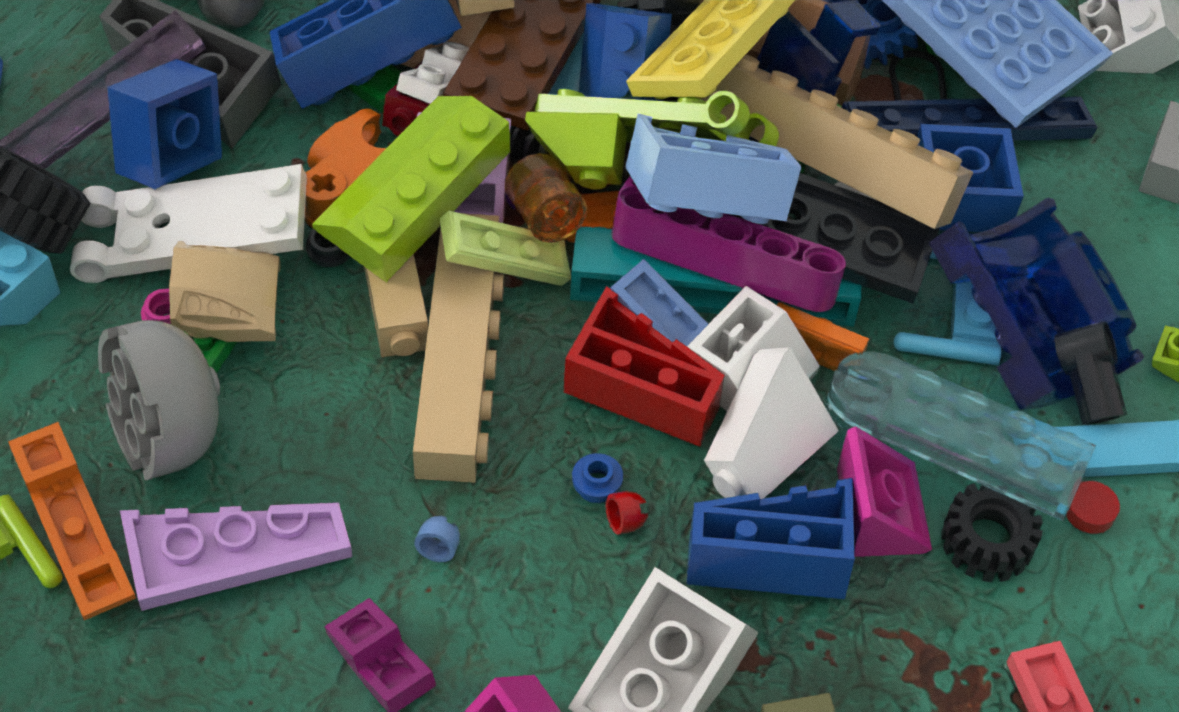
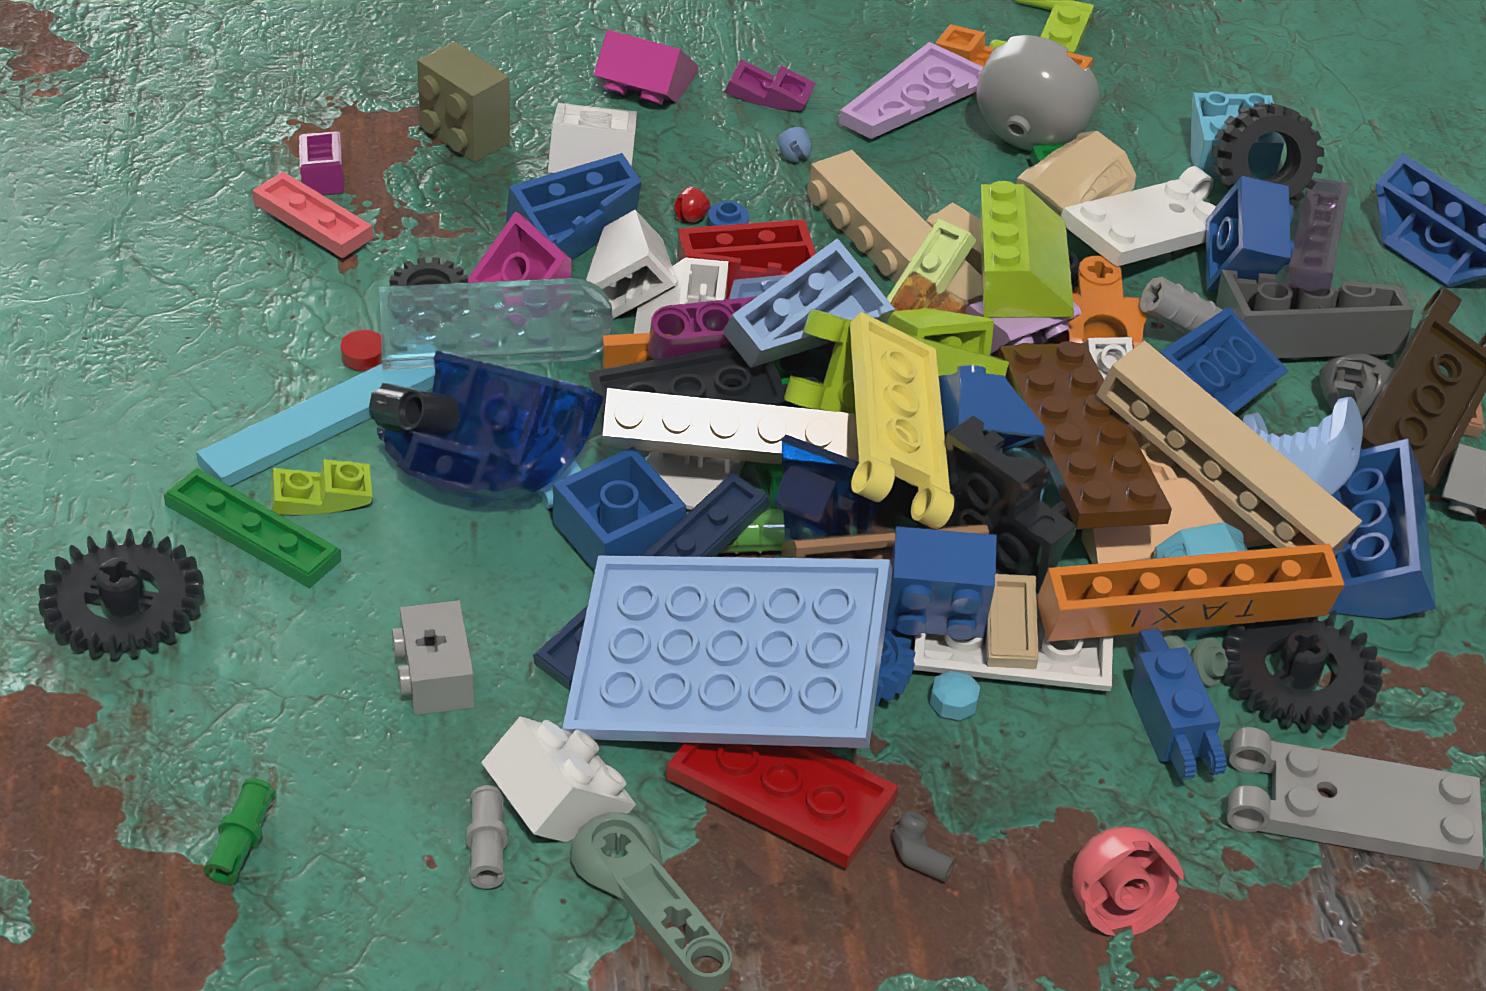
camera: 145 degrees right, 10 degrees down
none -> light grey axle [1140,277,1223,334]

